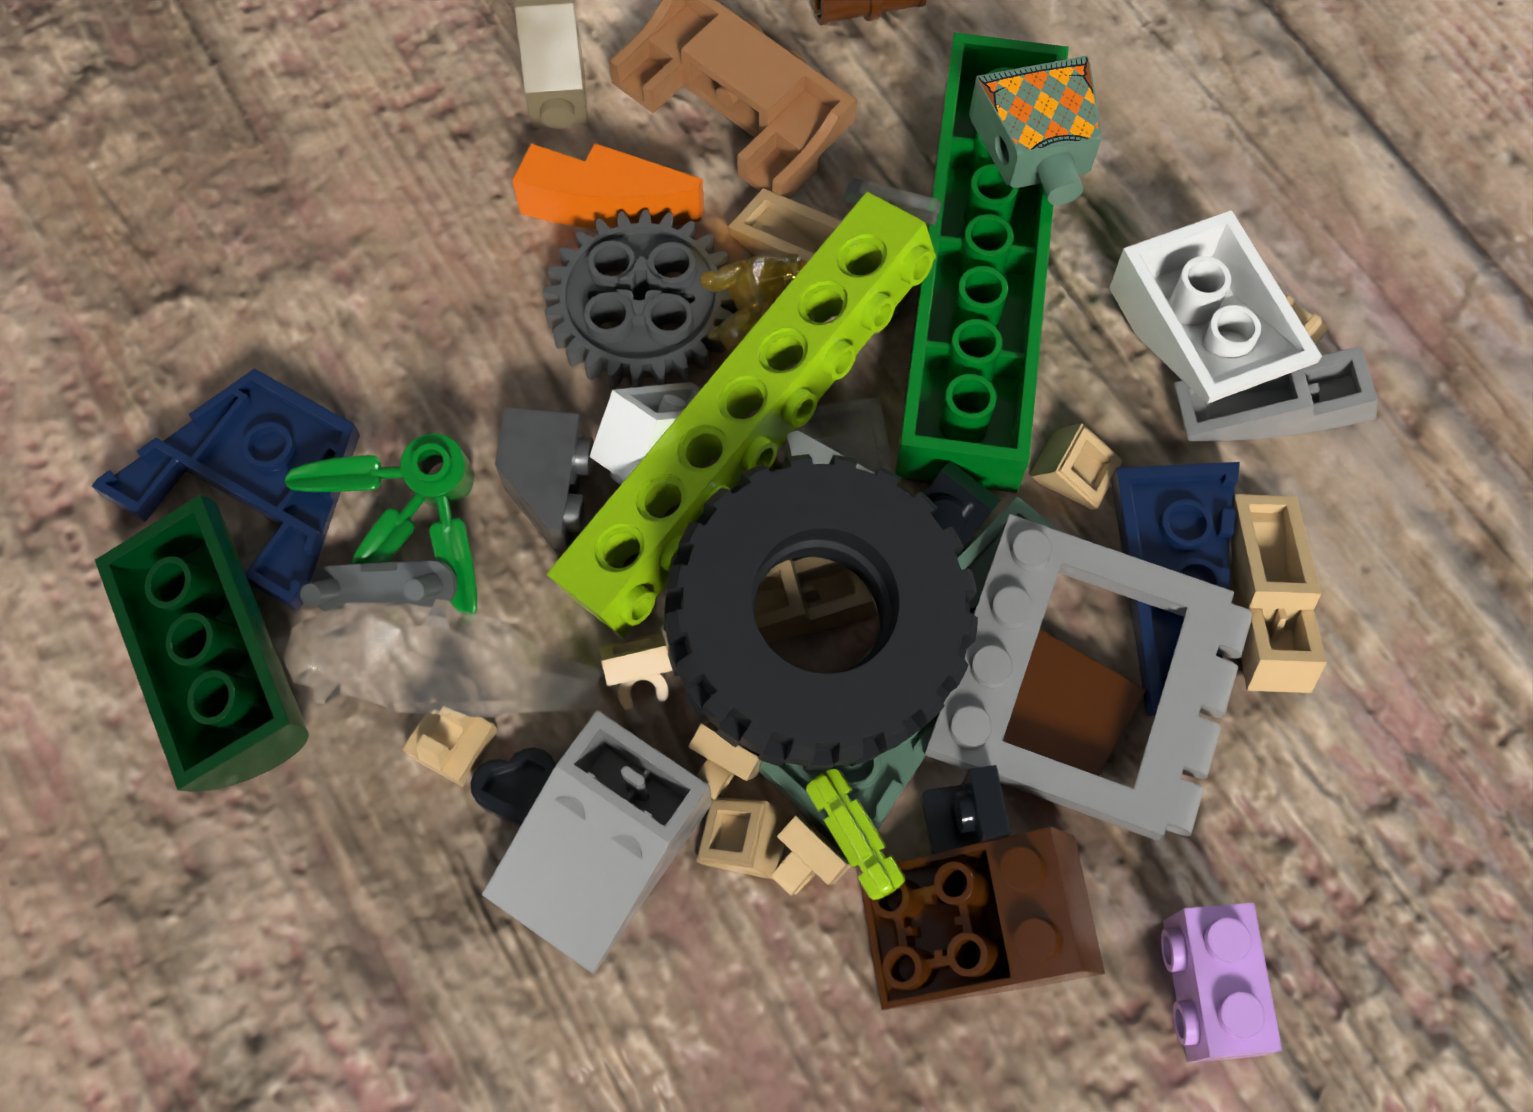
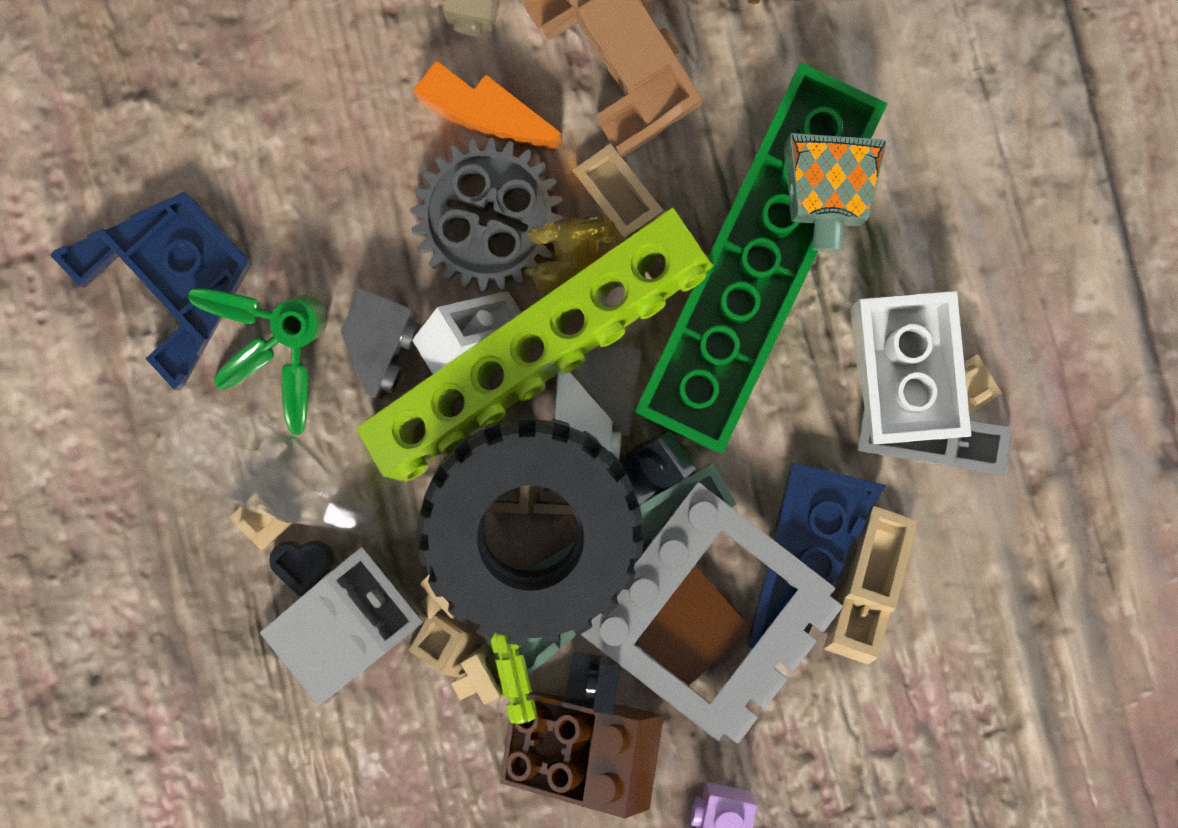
camera: 20 degrees right, 20 degrees up
dark green brick [95,494,309,792] -> none
dark grey piece [300,560,457,613] -> none
tan tile [599,632,672,710] -> none
clear tile [843,178,941,226] -> none
tan slope [1029,423,1123,510] -> none

